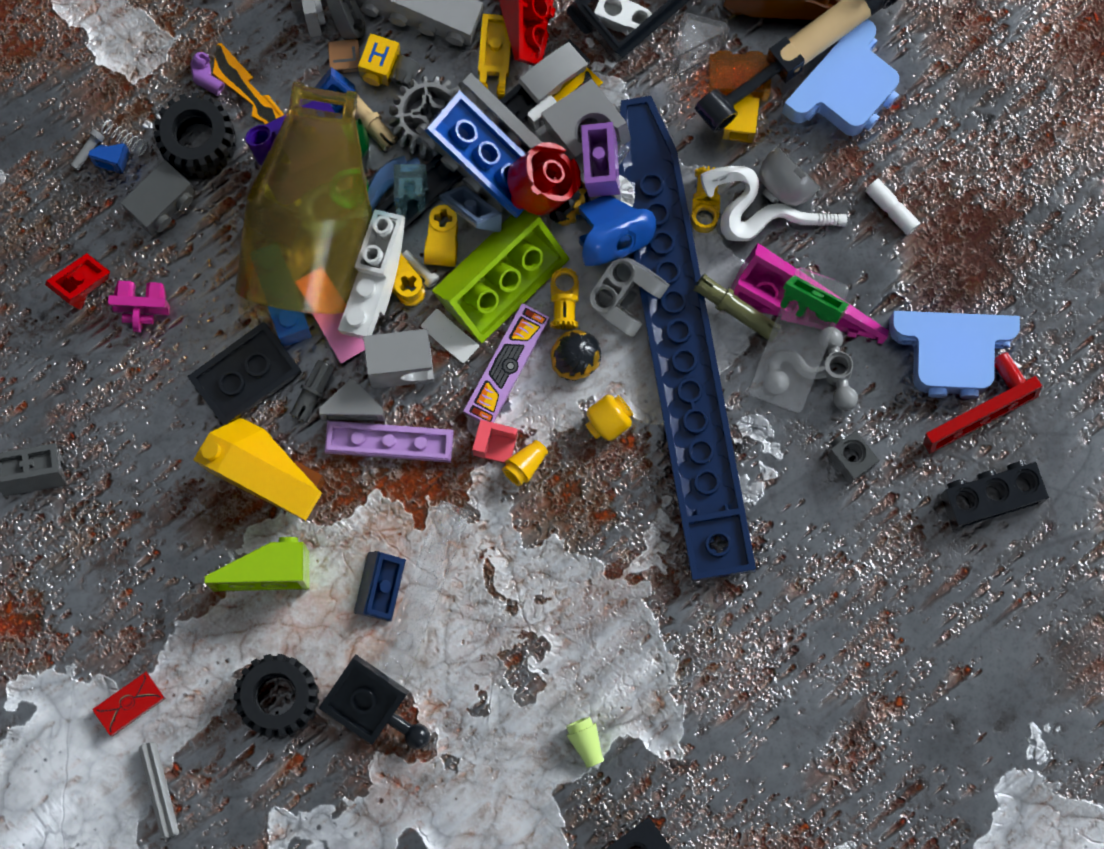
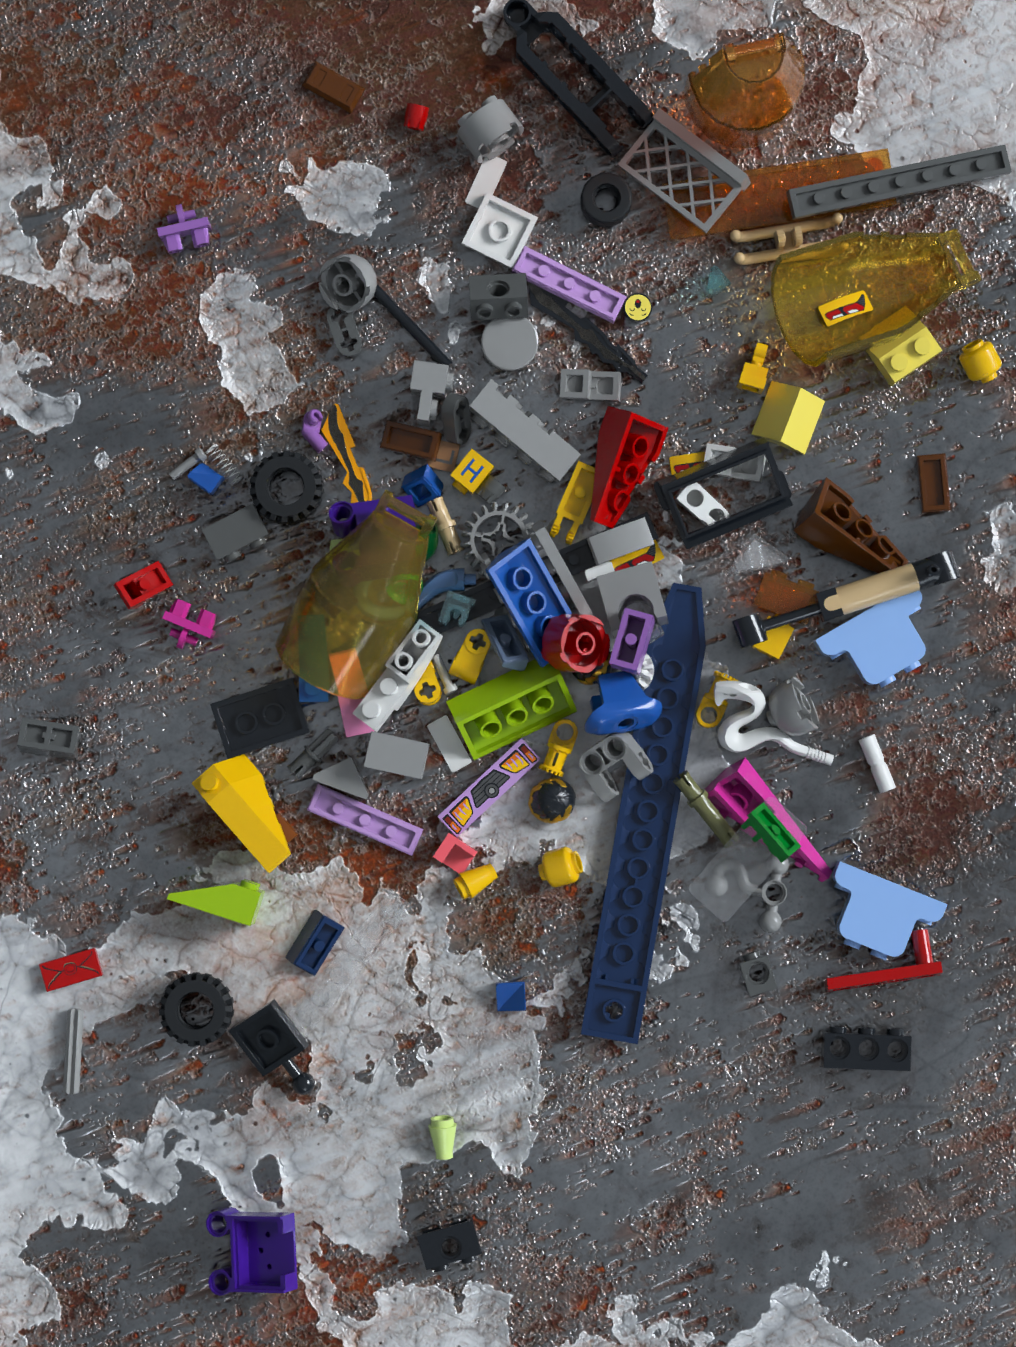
camera: 20 degrees right, 10 degrees up
none -> reddish brown tile [380,420,443,462]
none -> blue slope [496,981,526,1011]

